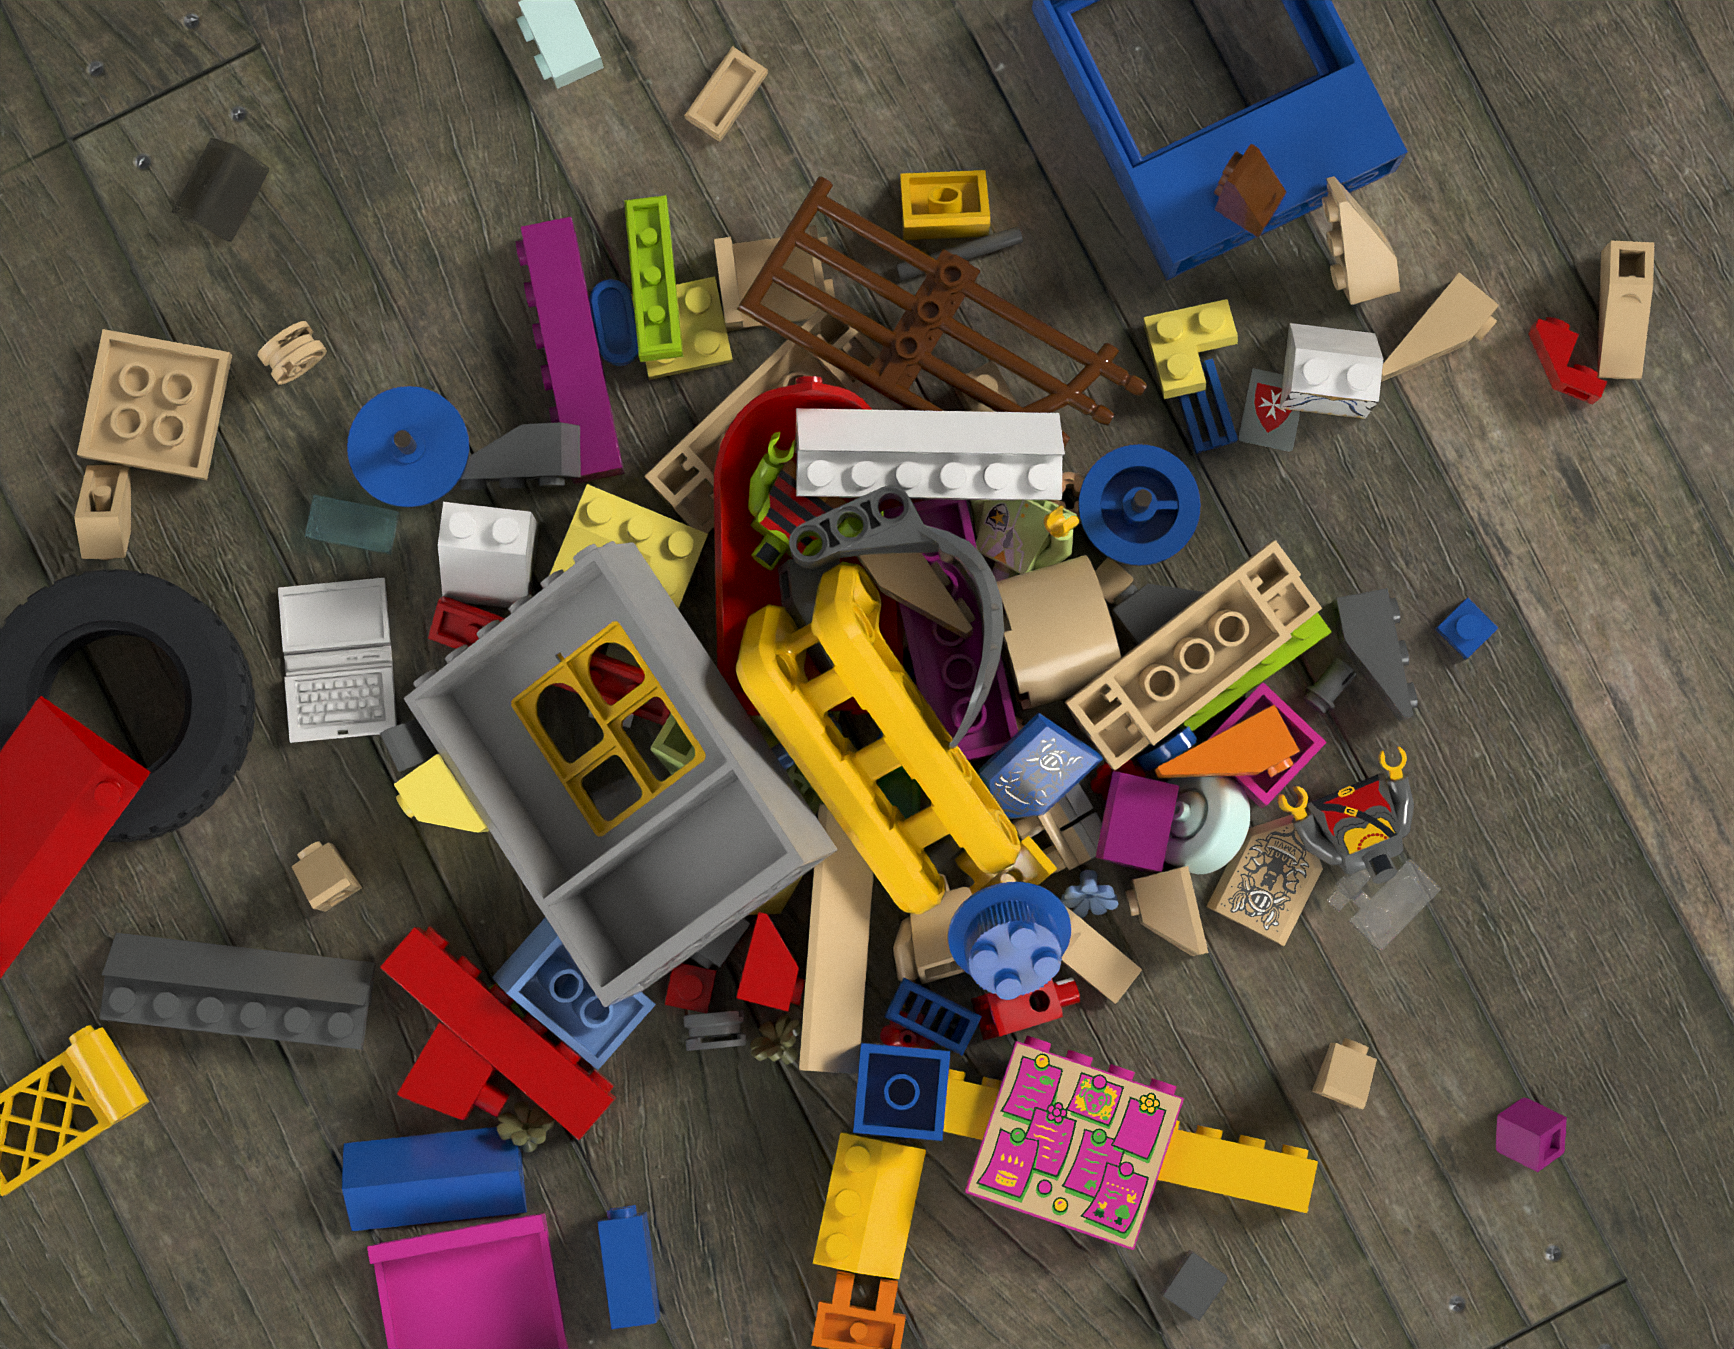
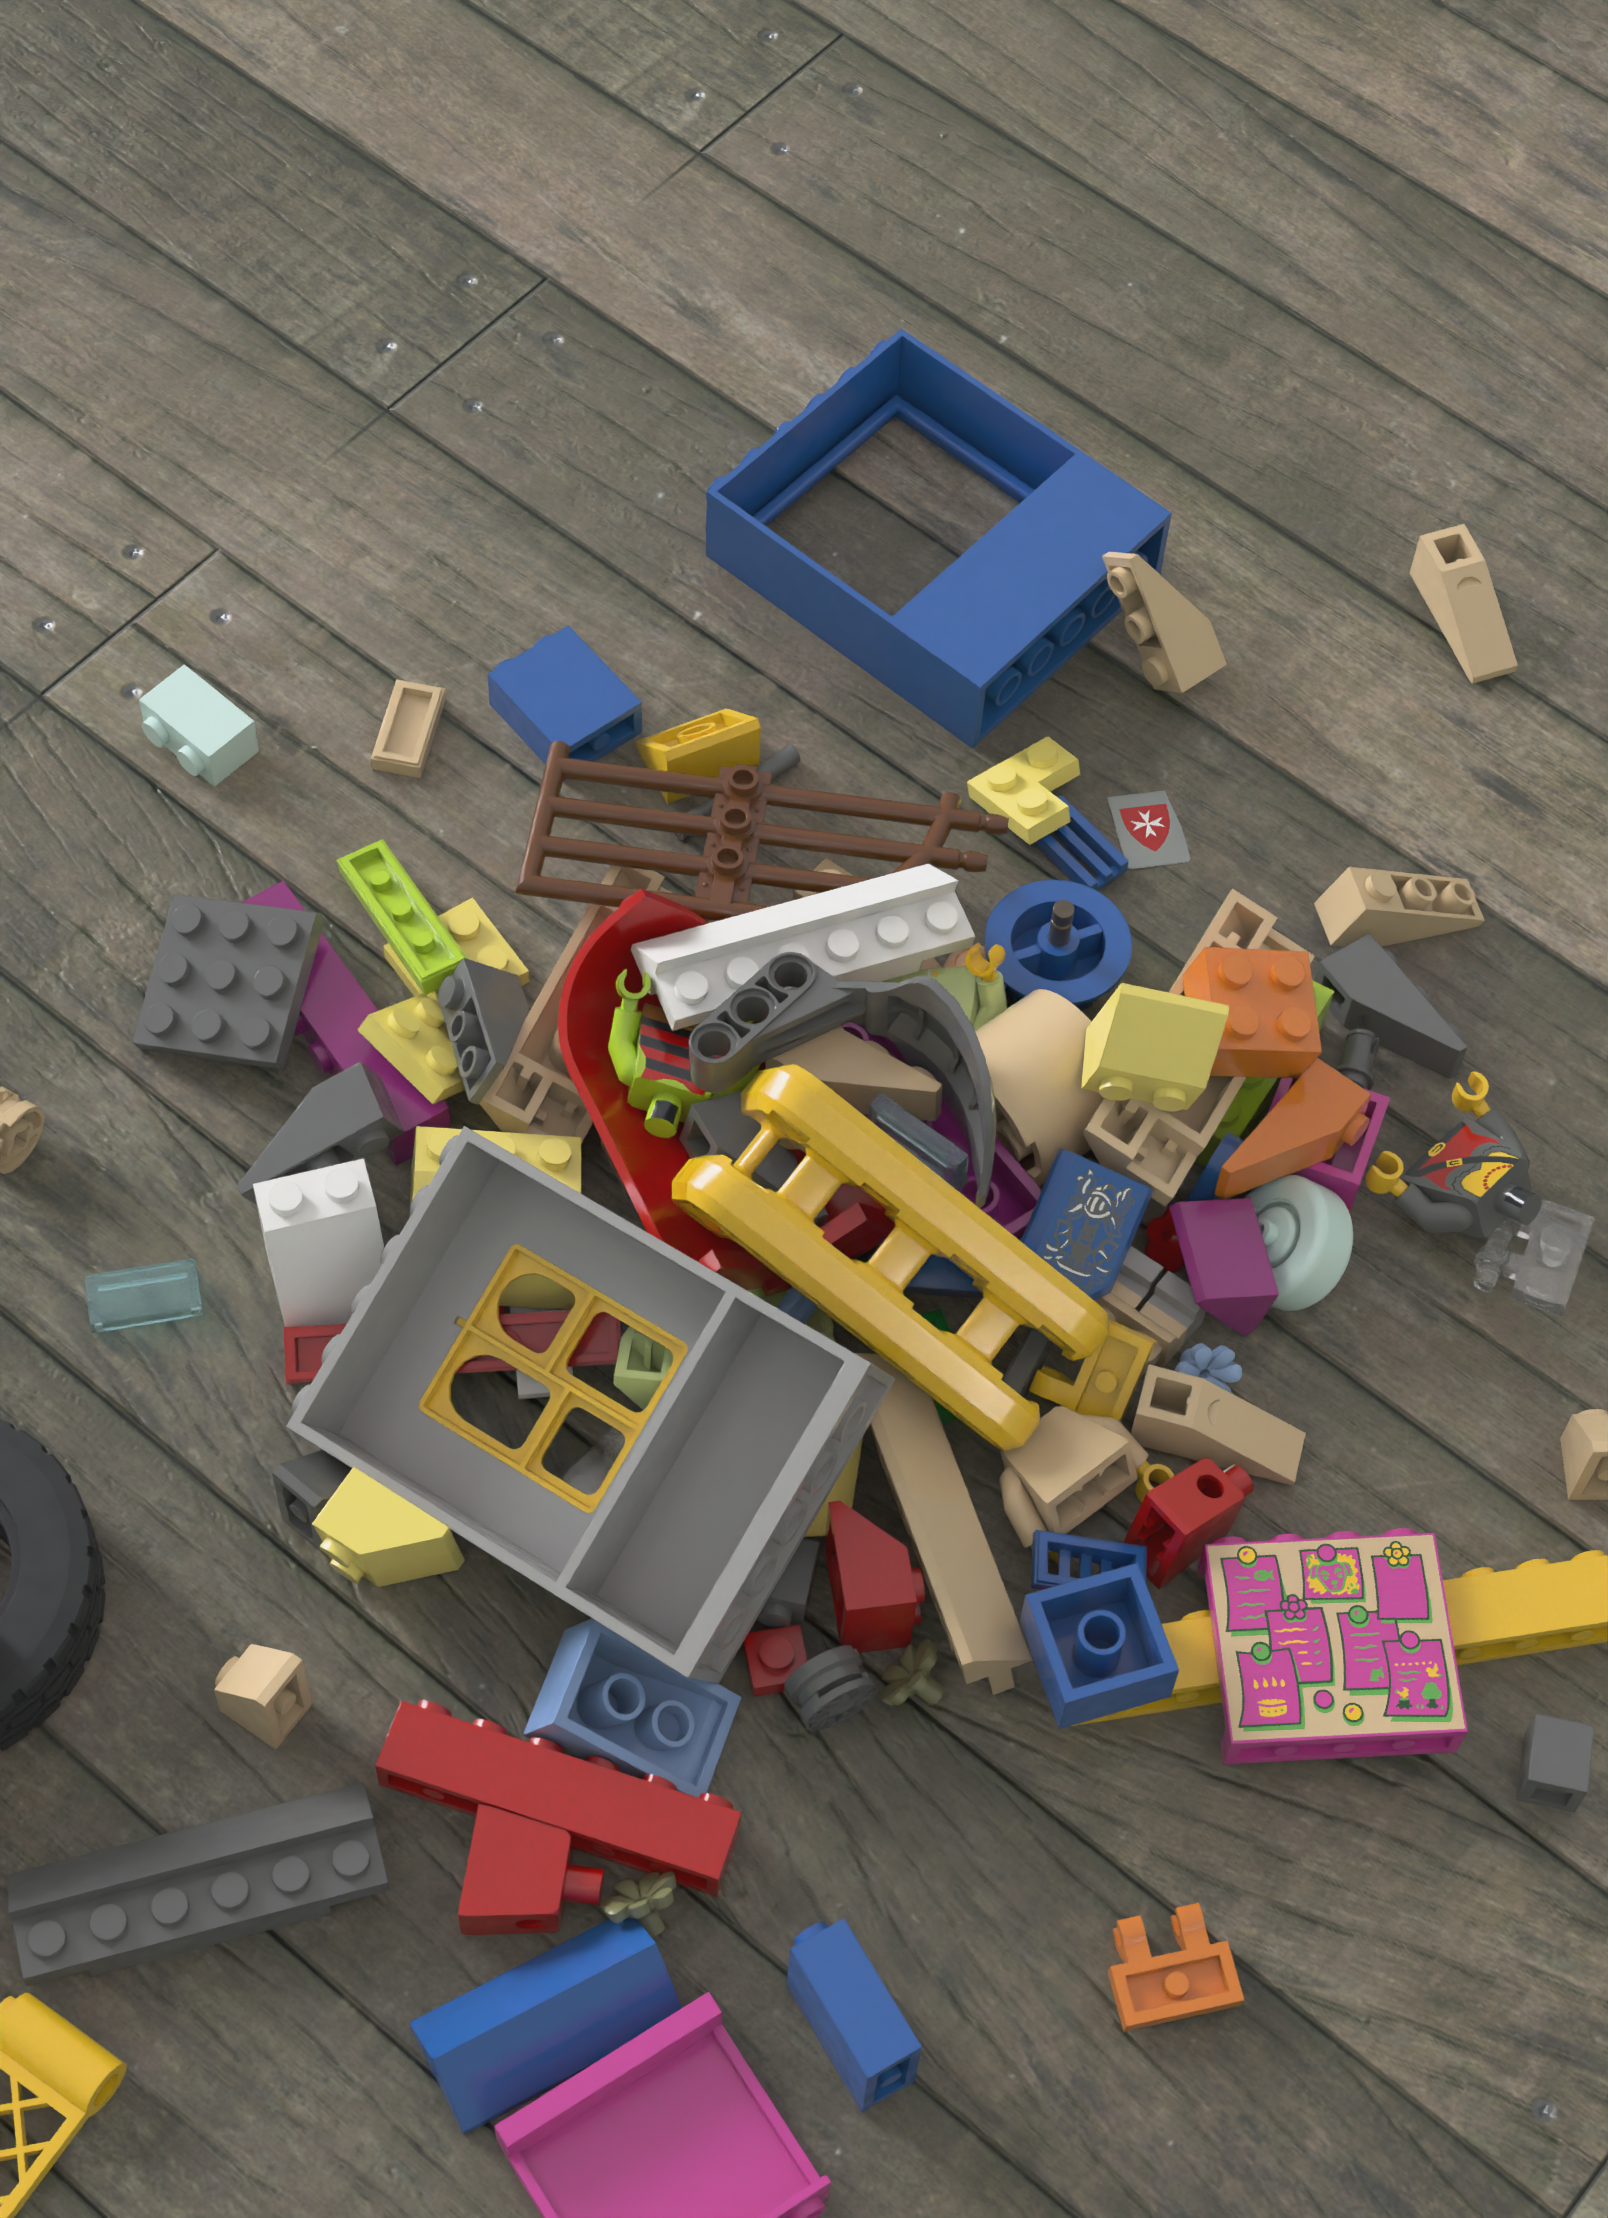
camera: 25 degrees left, 25 degrees down
white piece [278,578,397,743] -> none
blue piece [347,386,469,507] -> none
blue tile [589,279,639,366] -> none
tan panel [714,225,835,331] -> none
yellow slope [813,1131,926,1279] -> none
blue piece [948,882,1072,1000] -> none
tan slope [1125,866,1208,956] -> none
tan tile [1206,814,1323,947] -> none
reddish brown slope [1214,144,1286,238] -> none
white slope [1280,323,1383,419] -> none
tan slope [1381,273,1499,382] -> none
blue plate [1435,597,1498,660] -> none
red slope [1528,317,1607,405] -> none
none -> dark grey plate [132,894,324,1070]
none -> light yellow plate [358,993,465,1104]
none -> dark grey slope [437,958,529,1105]
none -> blue brick [488,625,642,781]
none -> clear light blue tile [869,1092,968,1191]
none -> light yellow slope [1081,983,1229,1111]
none -> orange brick [1183,947,1322,1079]
none -> tan slope [1314,867,1485,947]

